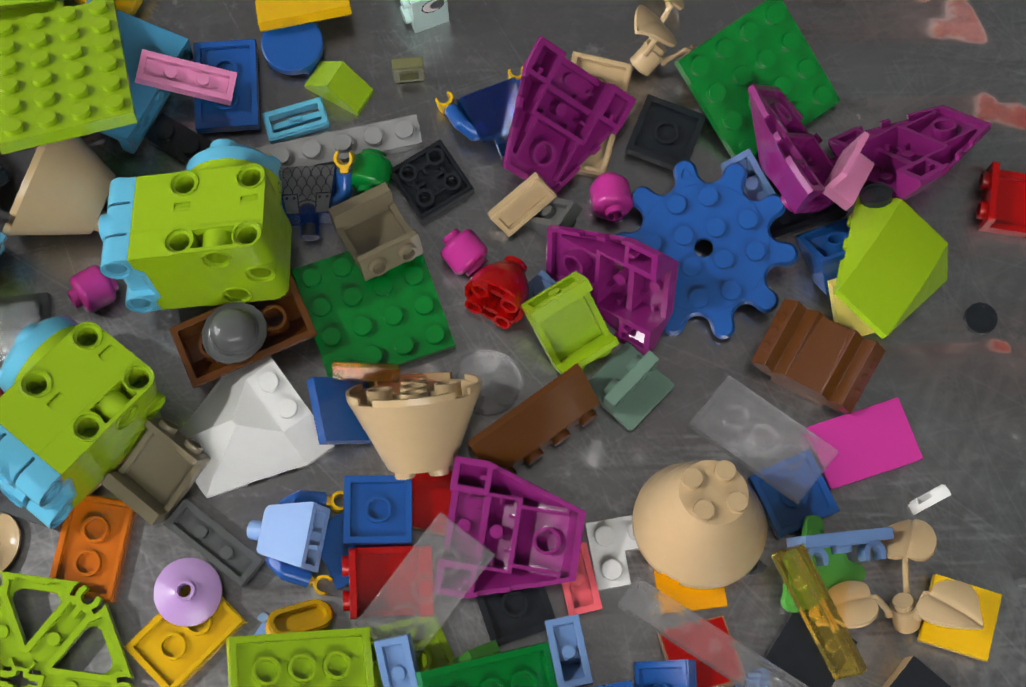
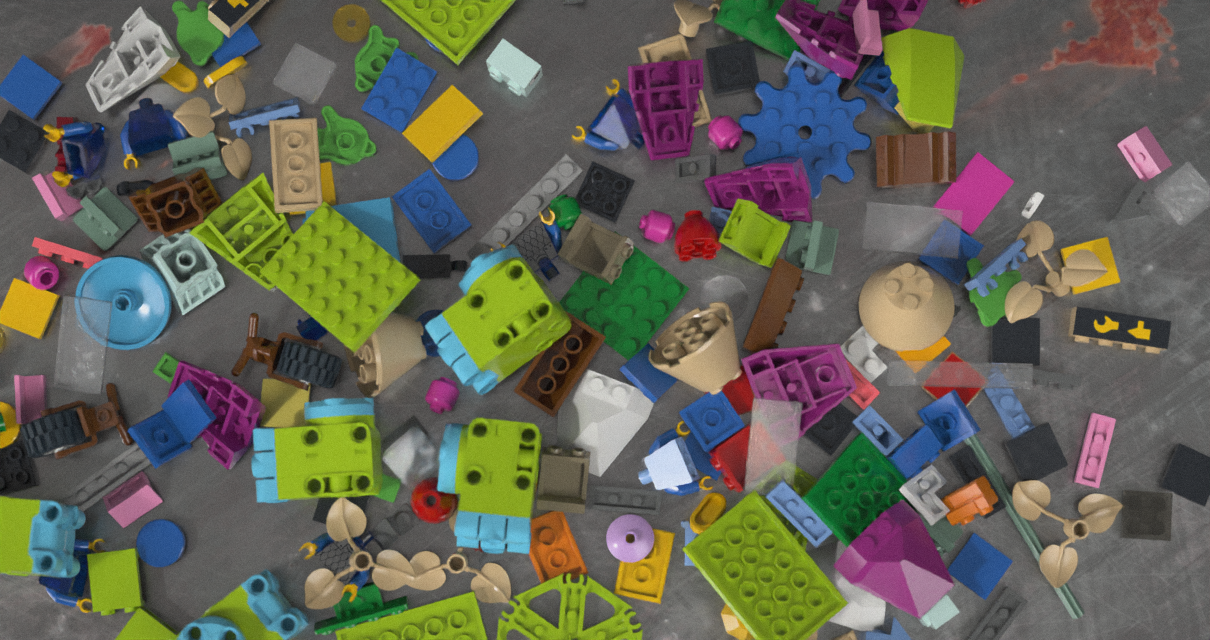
camera: 30 degrees left, 10 degrees up
bright pink plate [135,49,237,106] -> none
dark grey hat [202,302,267,364] -> none
medium azure tile [261,96,331,144] -> none
lime slope [304,61,374,116] -> none
clear orange tile [331,361,400,382] -> none
olive tile [391,56,425,83] -> none
bright green tile [452,639,500,663] -> none
tan tile [487,172,558,237] -> none
clear yellow tile [771,543,868,680] -> none
black piece [859,183,893,208] -> none
black piece [963,302,998,335] -> none

